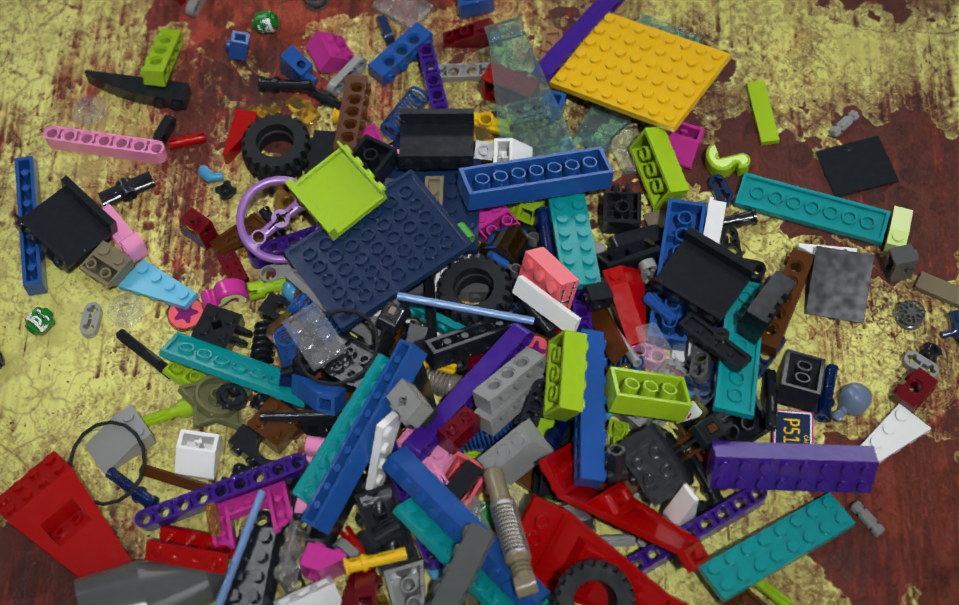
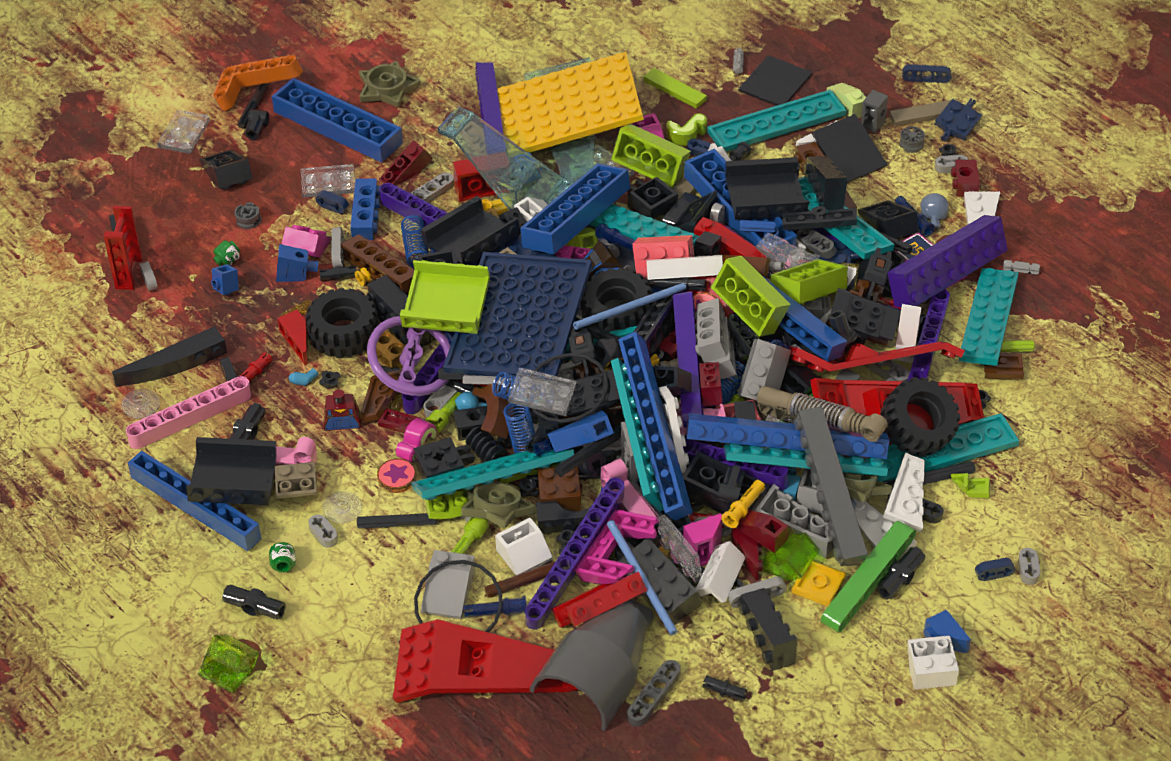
camera: 45 degrees left, 15 degrees down
medium azure wing [118,259,199,310] -> none
lime brick [140,28,183,87] -> none
clear yellow axle [205,501,221,537] -> none
black gear [215,383,248,412] -> none
black pin [258,76,313,93] -> none
clear yellow slope [284,92,322,127] -> none
light grey brick [386,379,434,428] -> none

